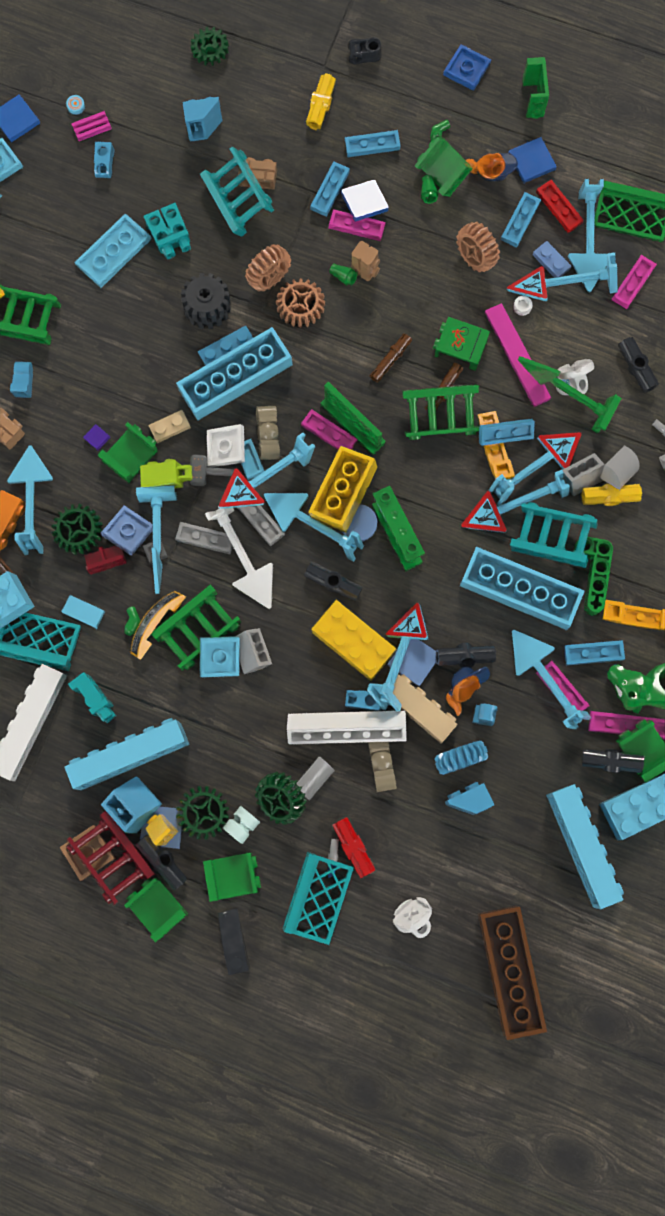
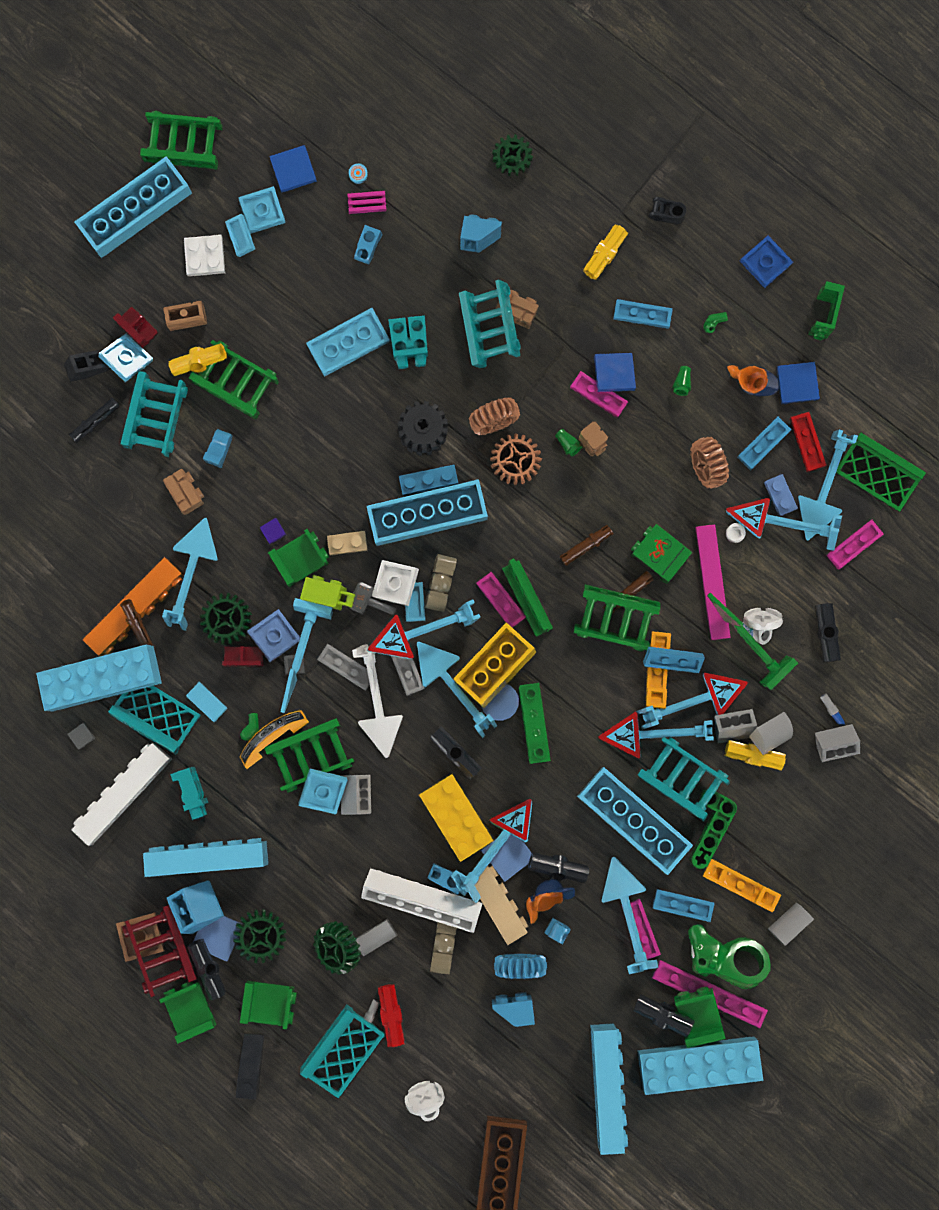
camera: 15 degrees right, 5 degrees up
yellow slope [145,814,179,846] -> none
light aqua wheel [223,806,260,844] -> none
dark azure plate [310,161,350,217] -> none
green panel [415,137,473,197] -> none

